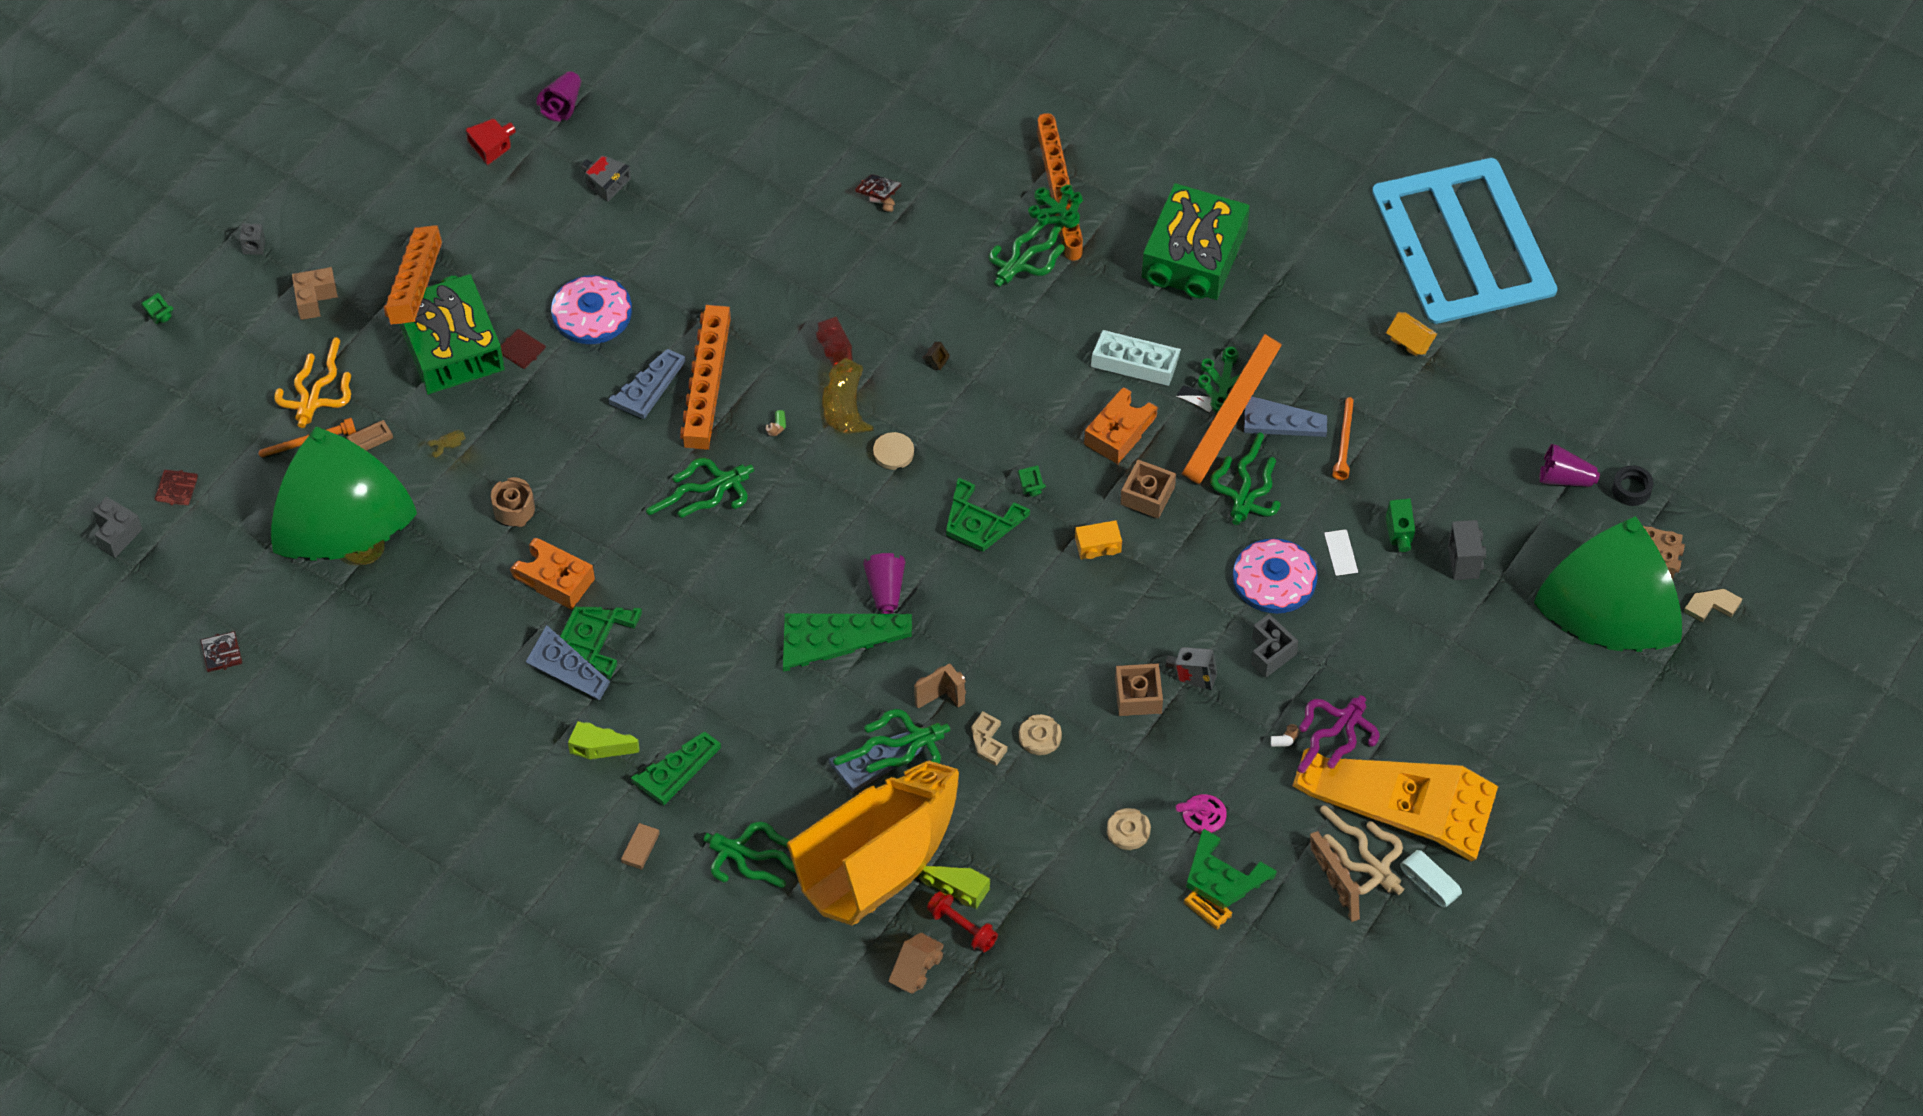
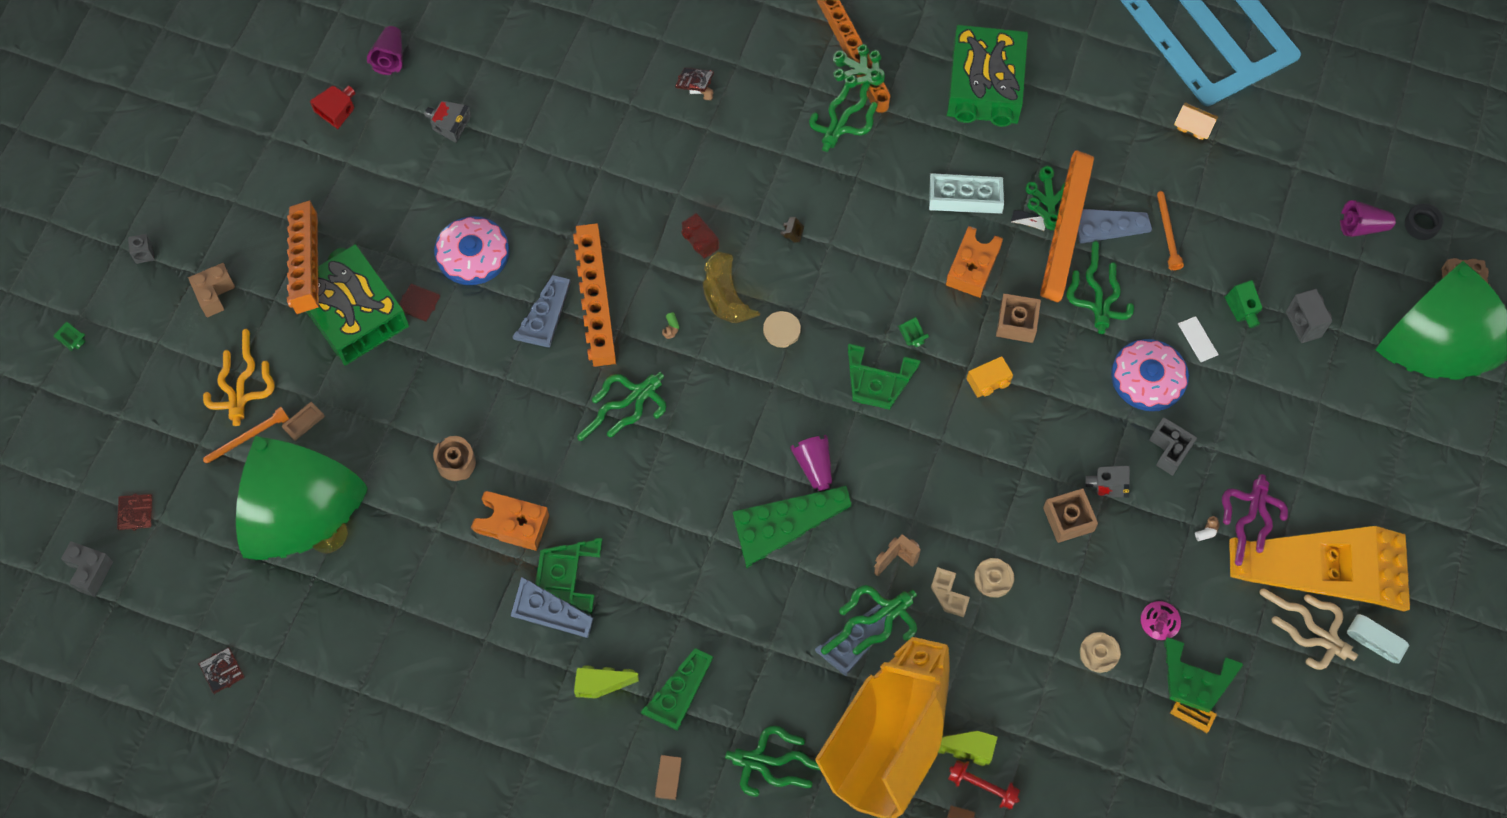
camera: 15 degrees left, 10 degrees up
clear yellow plate [427,430,466,458] -> none
medium nougat wing [1310,831,1361,922] -> none

